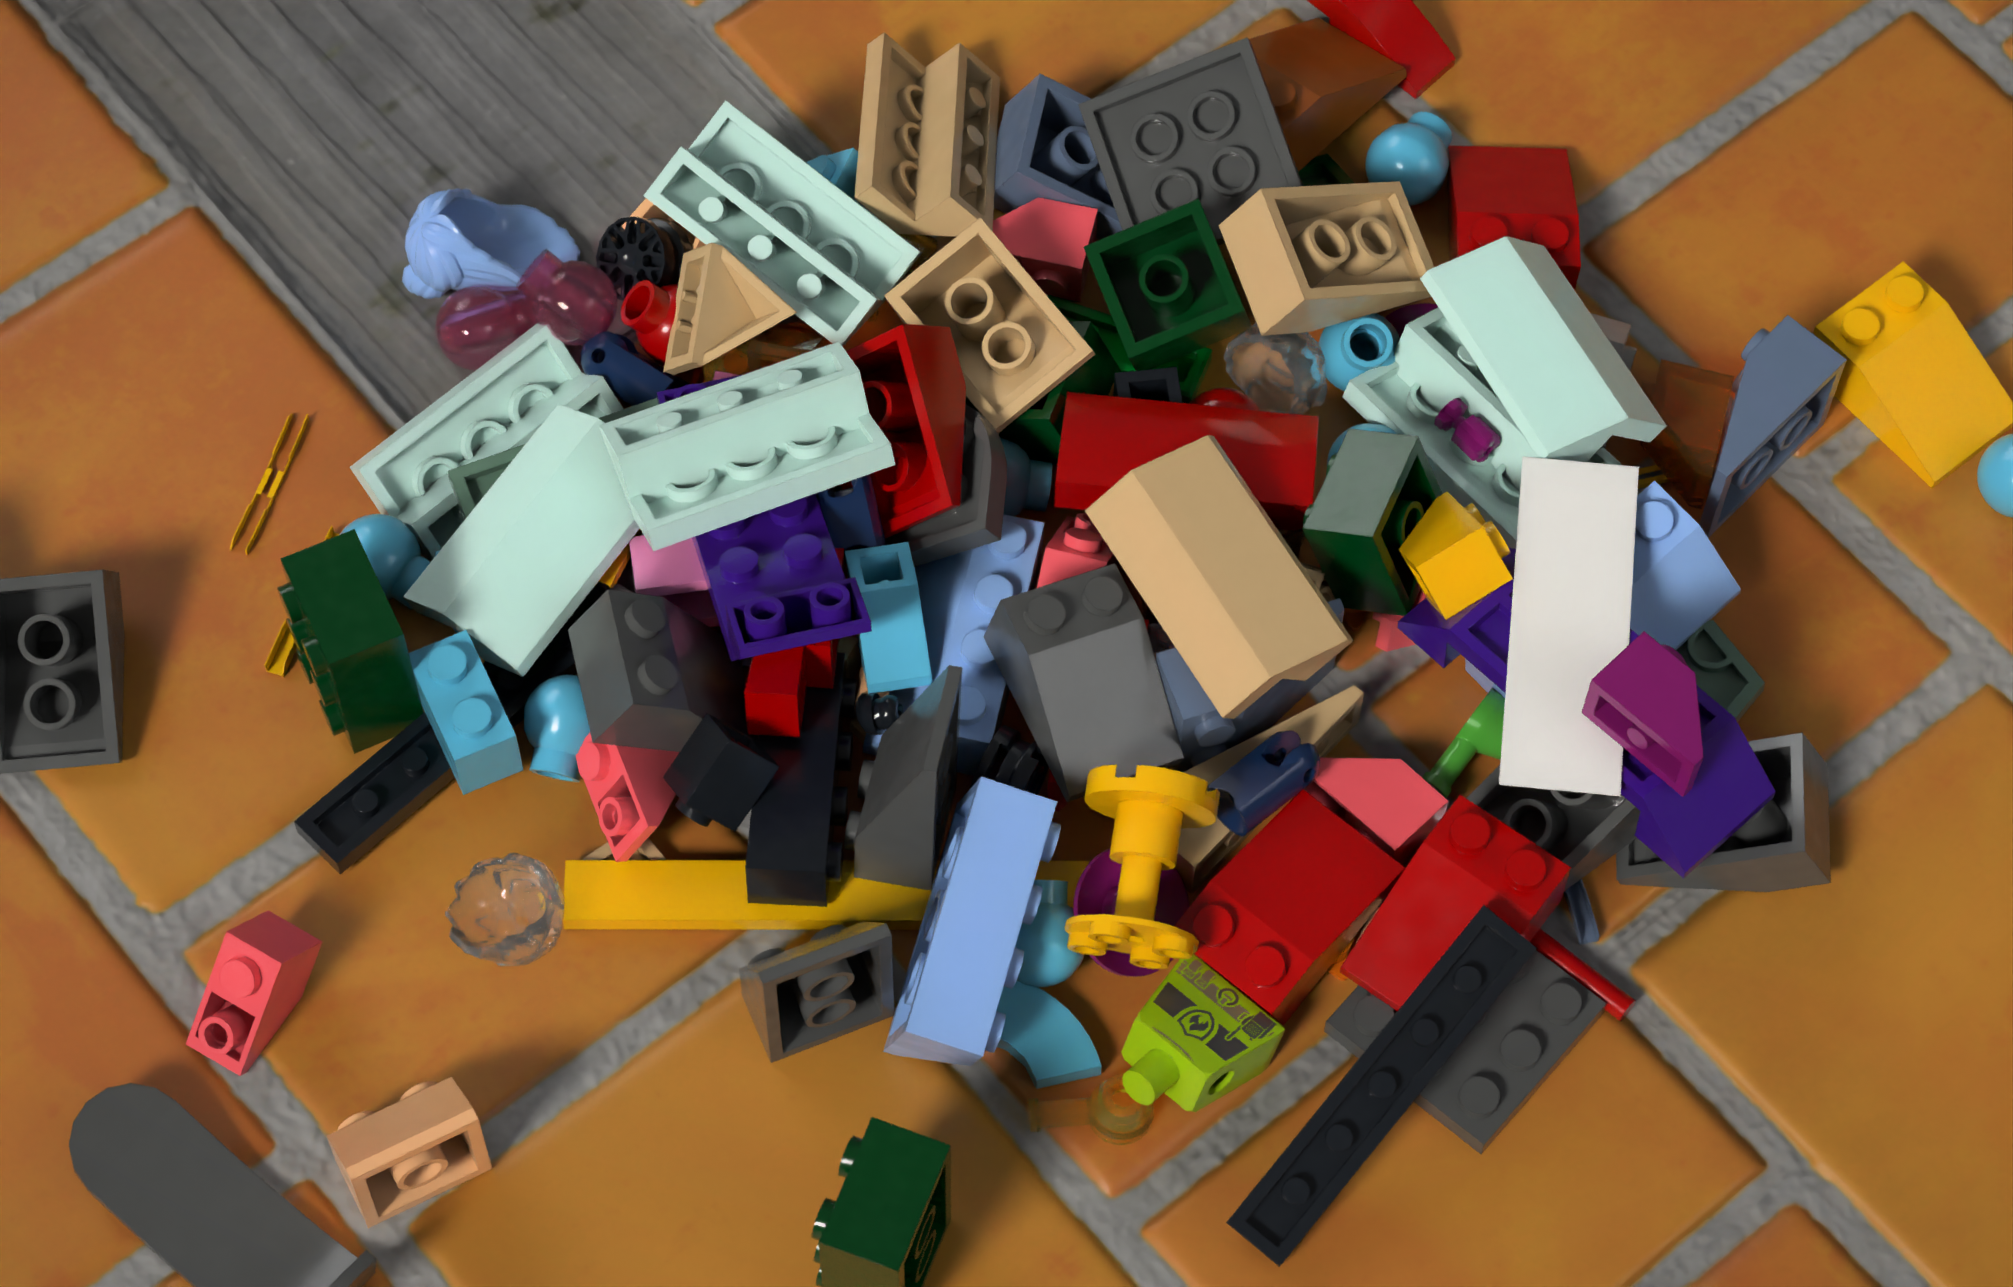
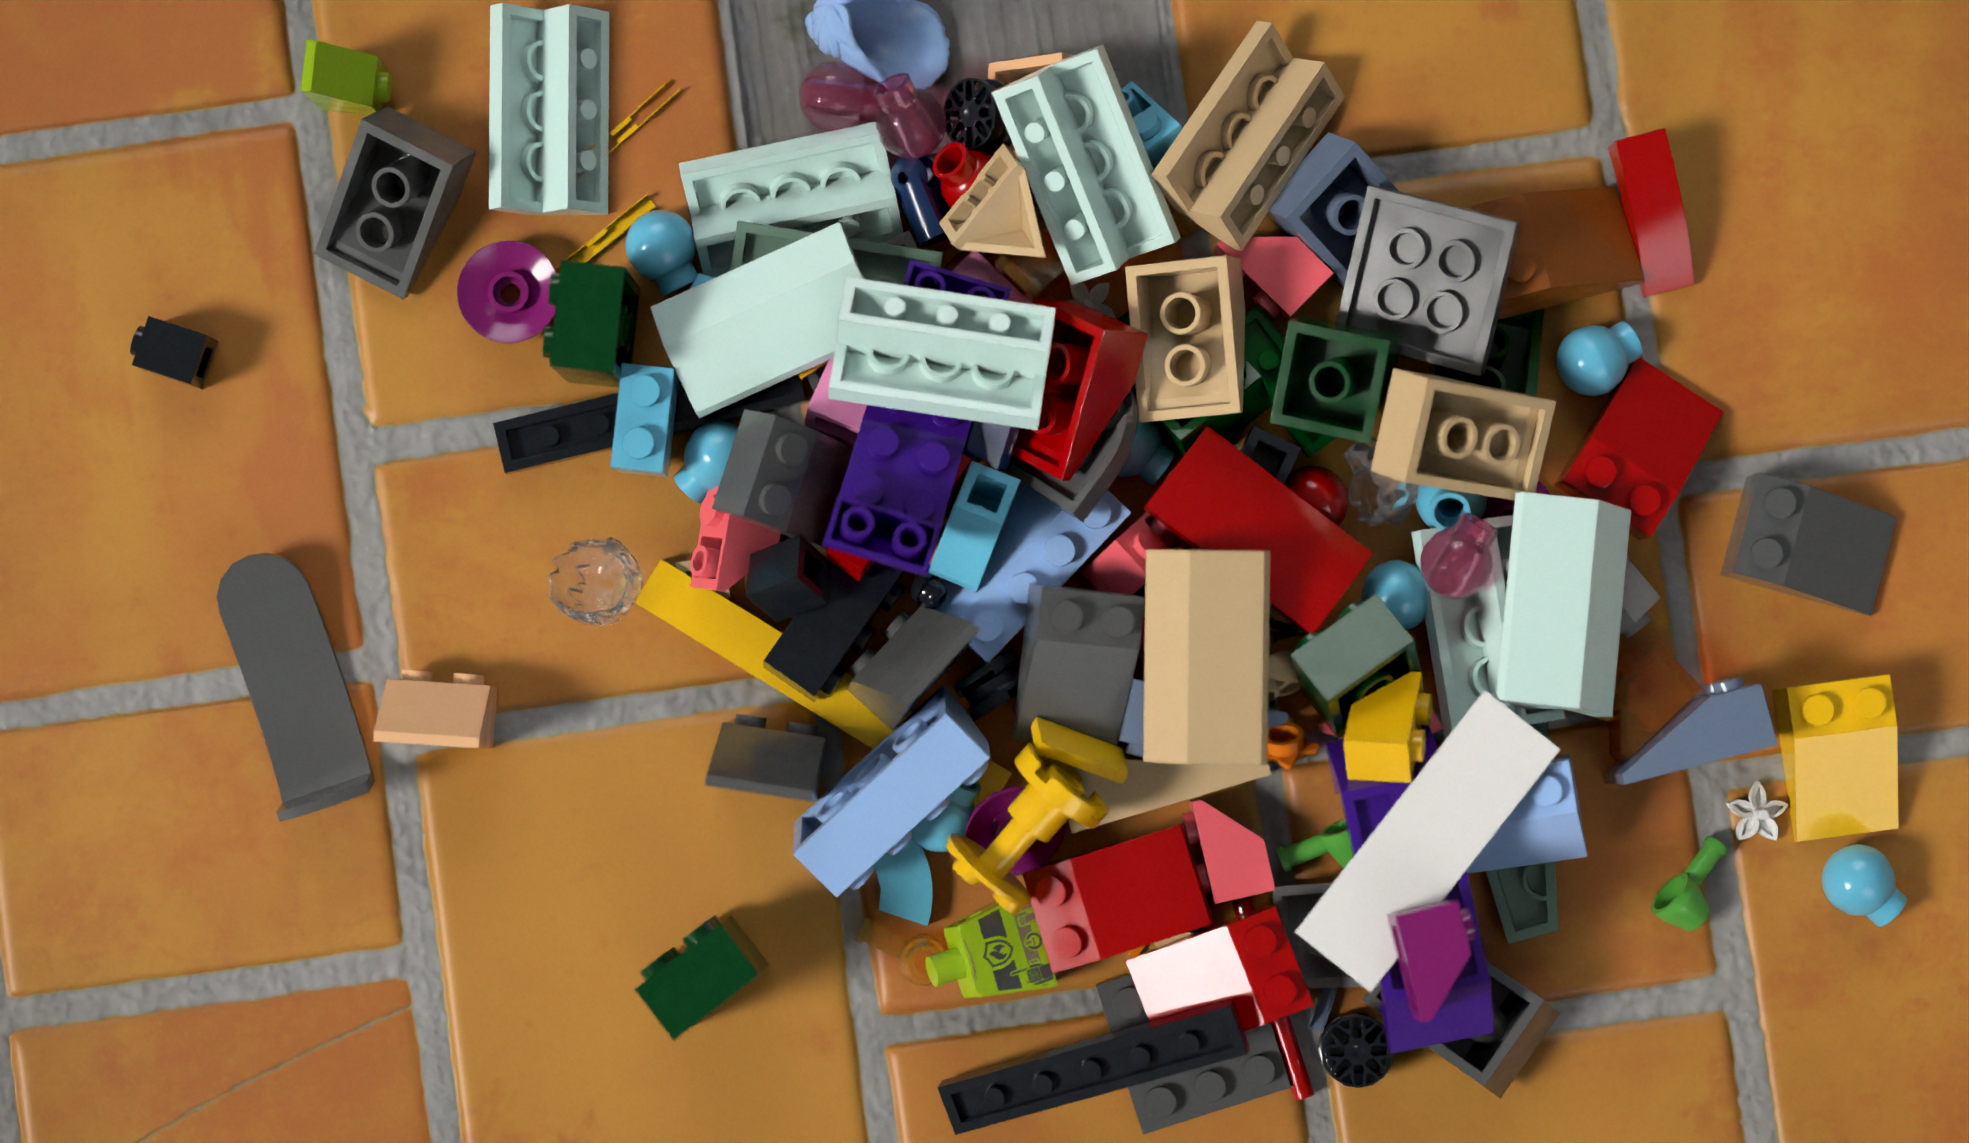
camera: 30 degrees right, 25 degrees up
coral slope [186,910,323,1076] -> none
dark blue piece [1207,730,1320,836] -> none
magenta piece [1434,398,1500,462] -> none
none -> magenta dish [457,241,557,344]
none -> light aqua slope [489,3,609,215]
none -> yellow piece [1031,716,1129,784]
none -> orange plate [1267,722,1319,770]
none -> black wheel [1318,1012,1394,1088]
none -> clear pink piece [1420,511,1498,599]
none -> bright green bar [1651,836,1728,932]
none -> dark grey slope [1720,472,1897,616]
none -> white plant [1726,781,1789,841]

